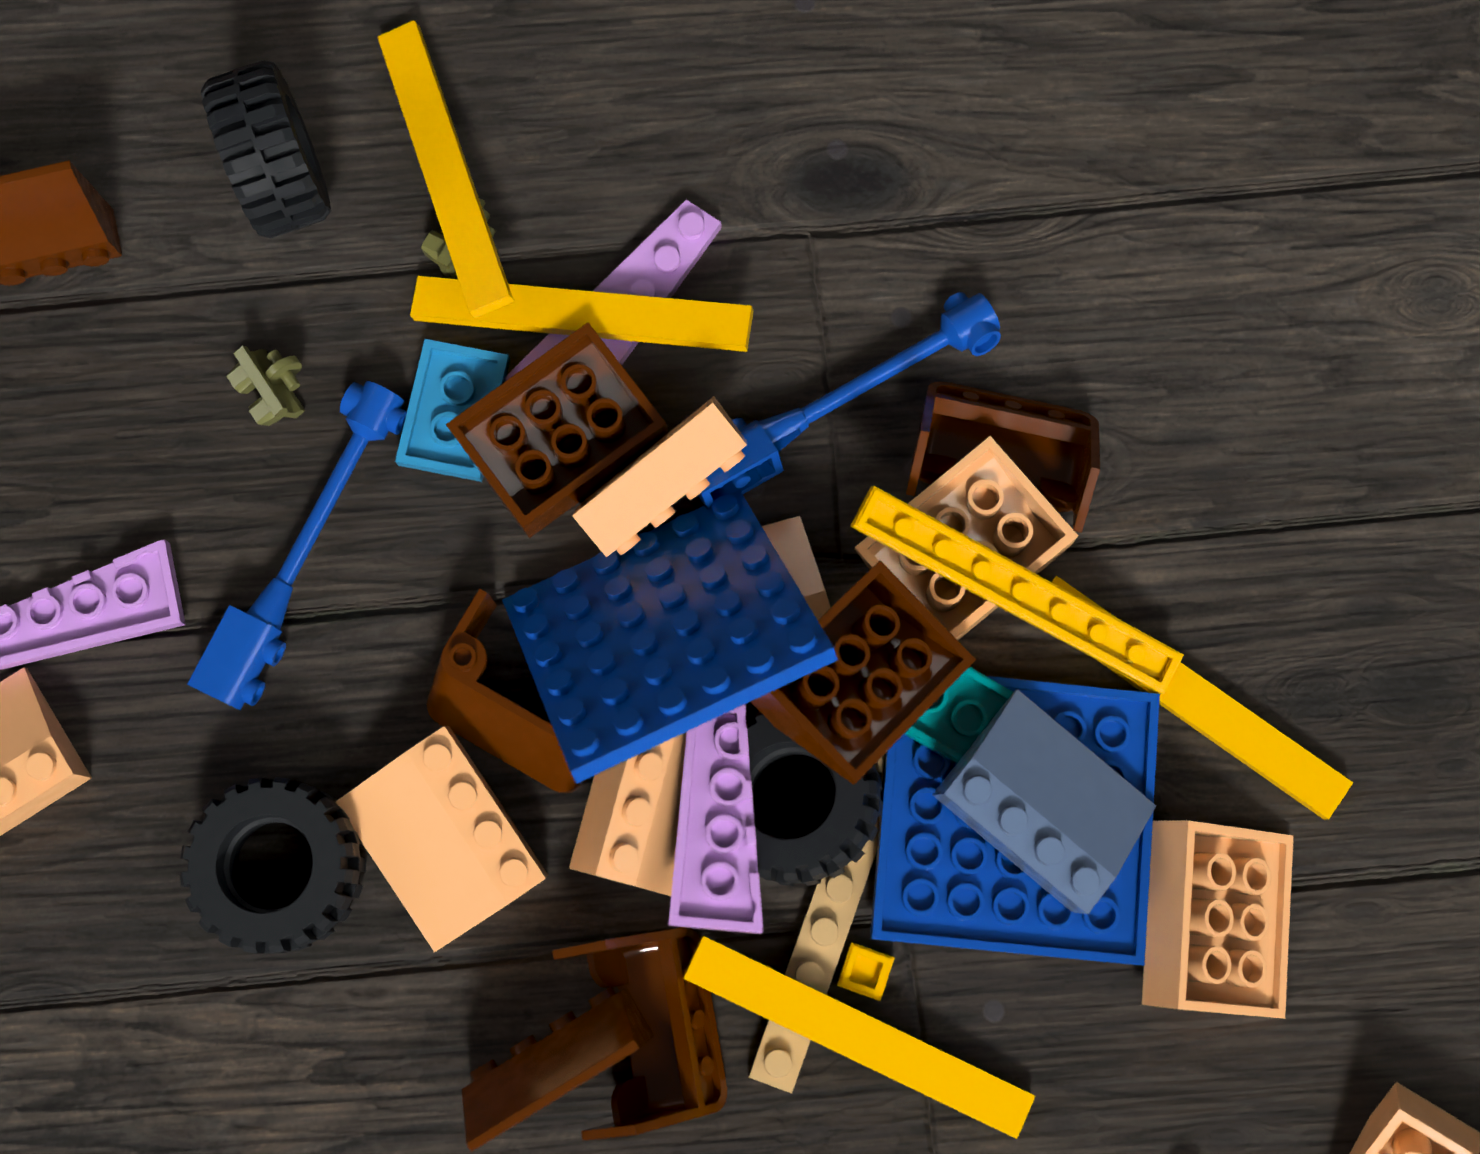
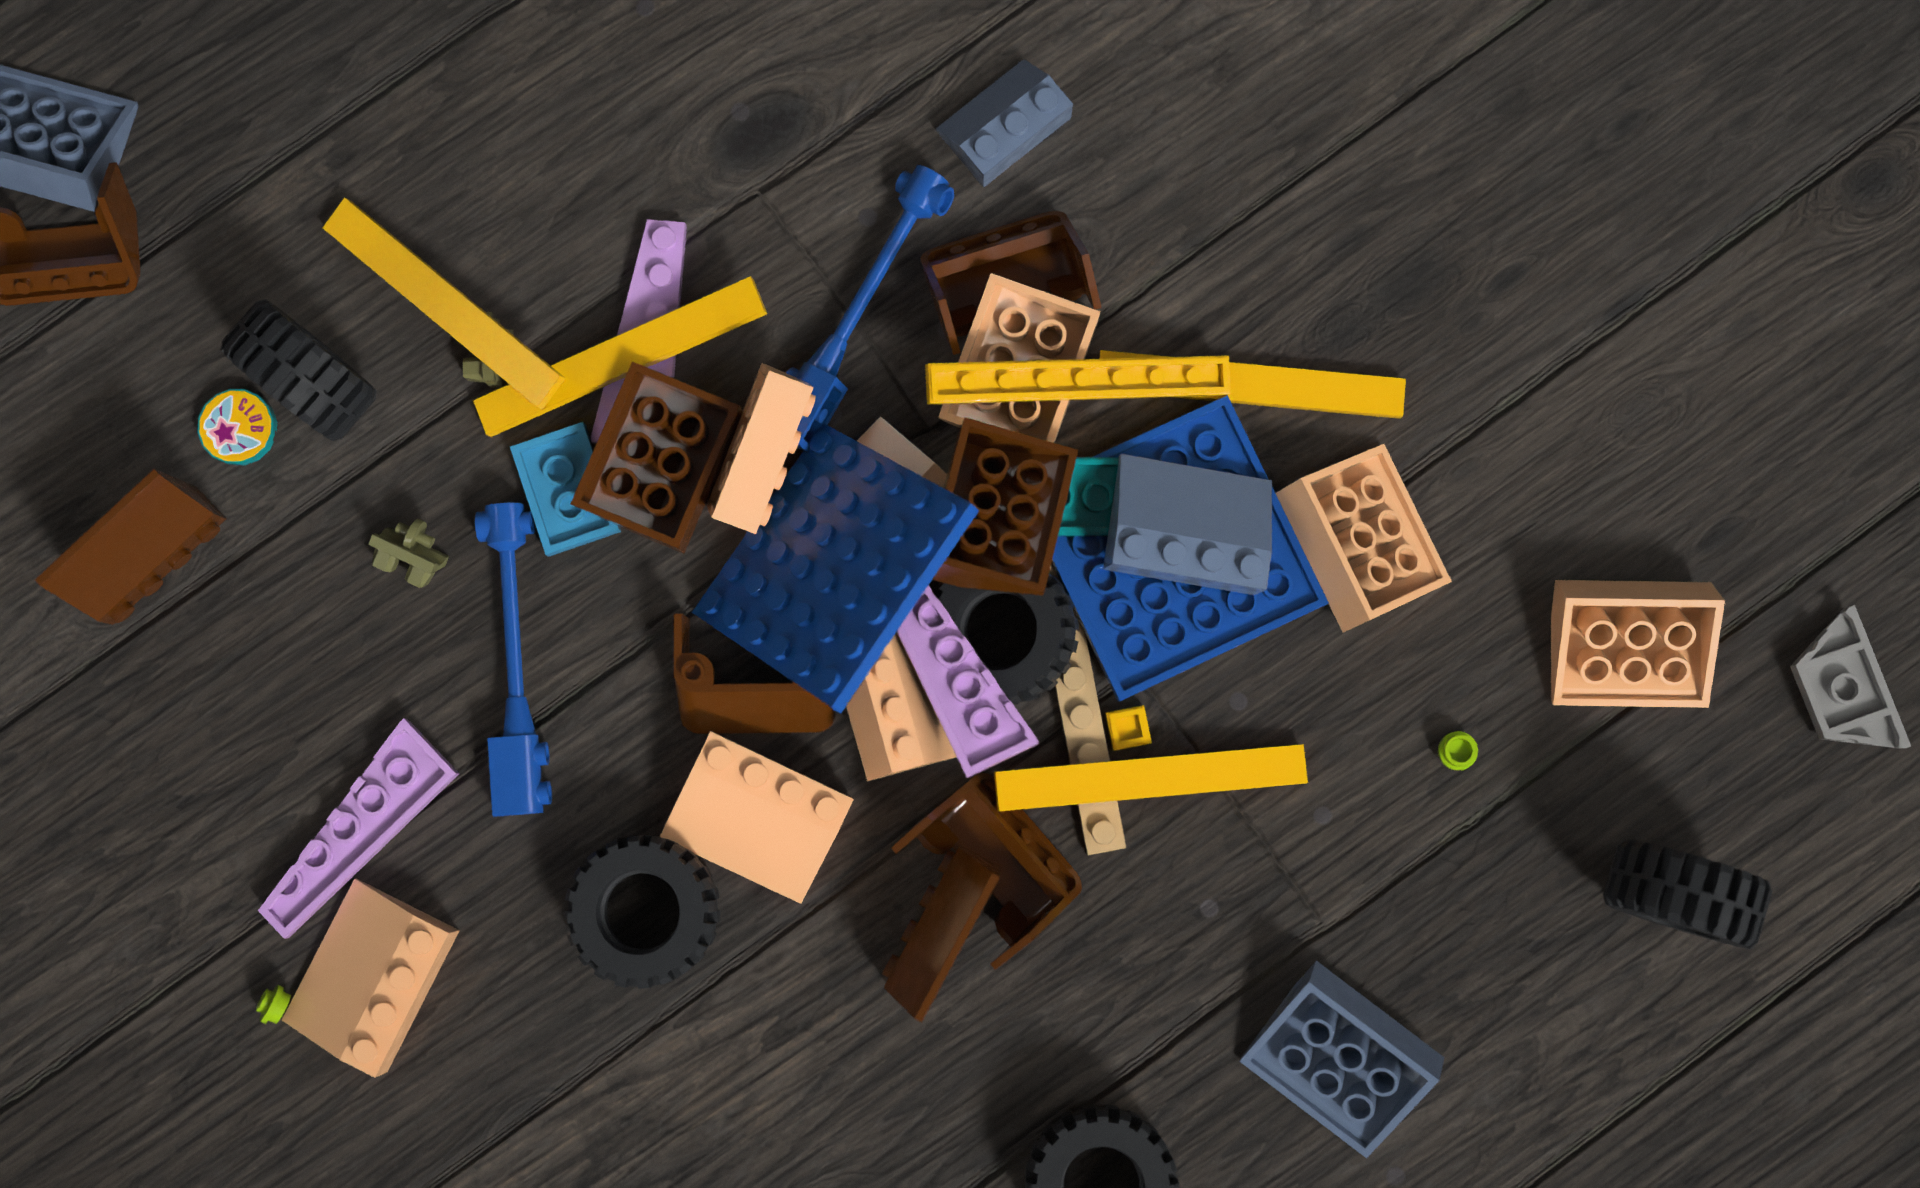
camera: 30 degrees left, 5 degrees up
none -> tile [198,389,277,465]
none -> sand blue slope [936,59,1073,188]

